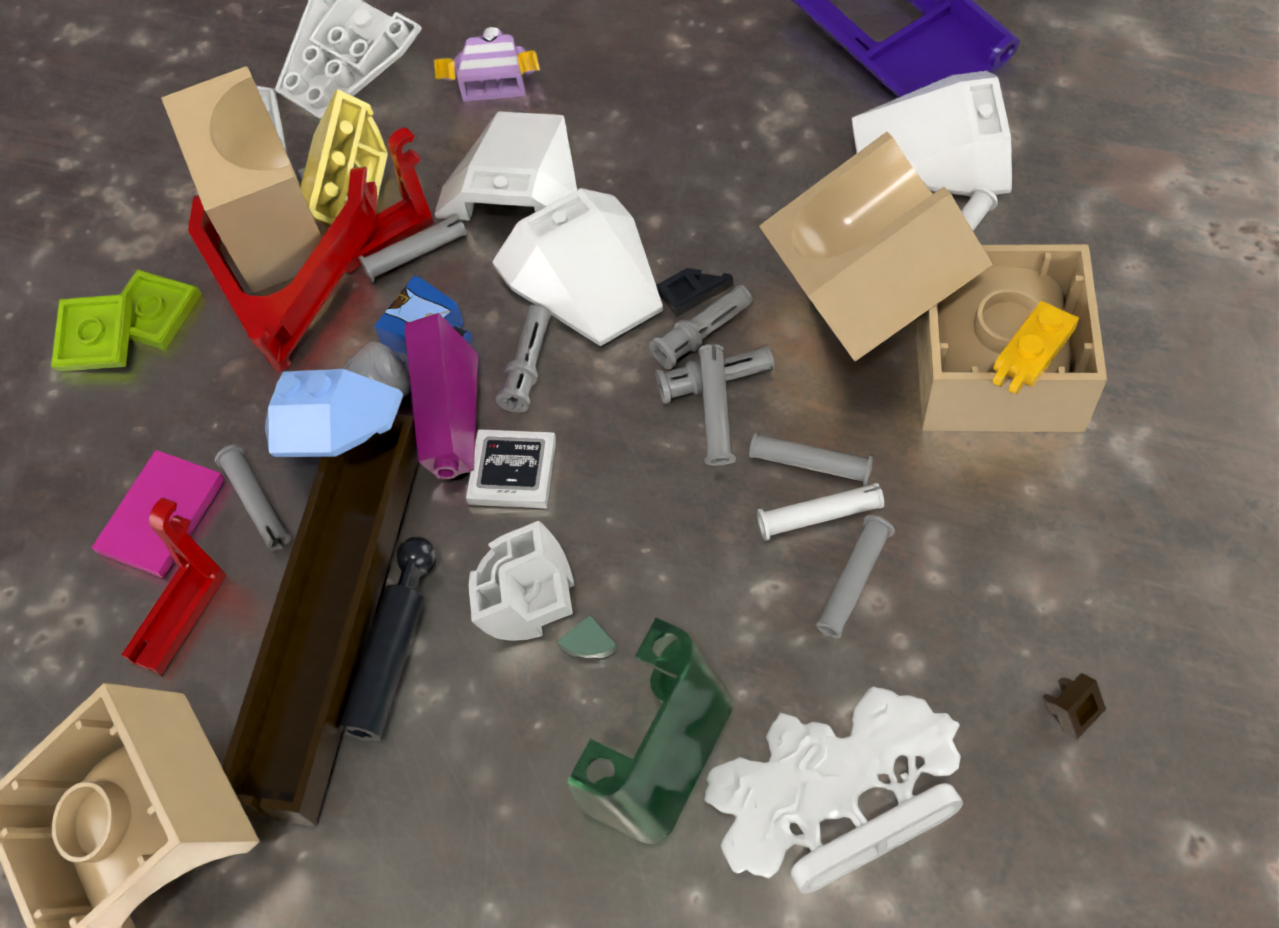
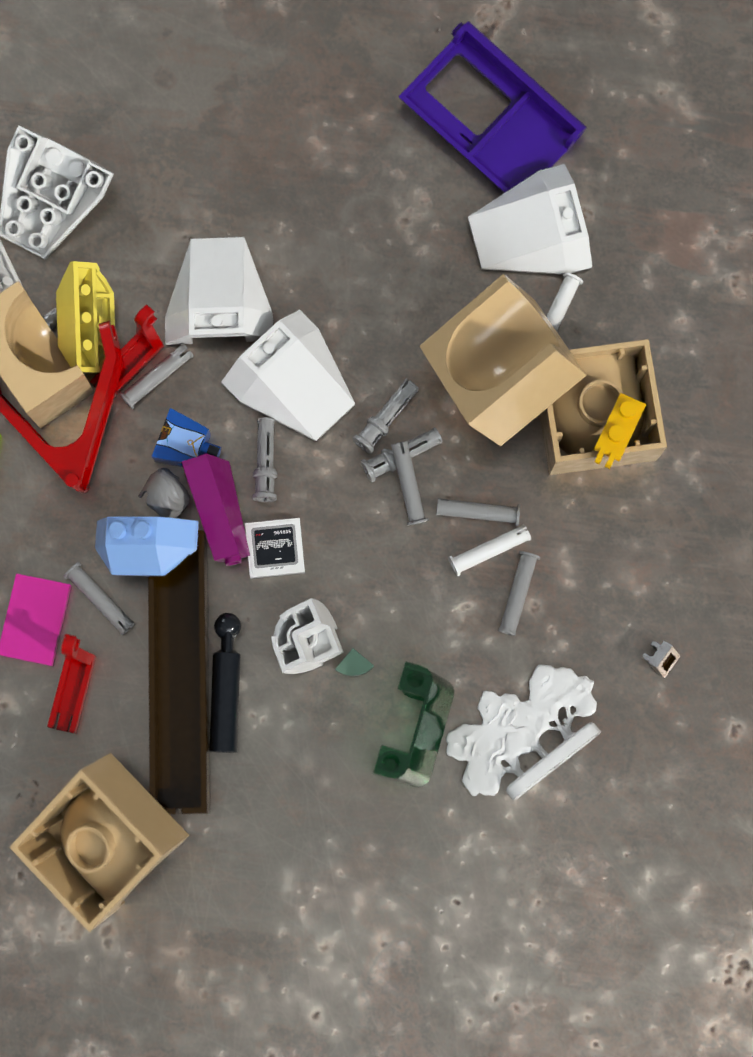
camera: 20 degrees left, 20 degrees up
lavender torso [434,27,540,102] -> none
black tile [656,268,734,317] -> none

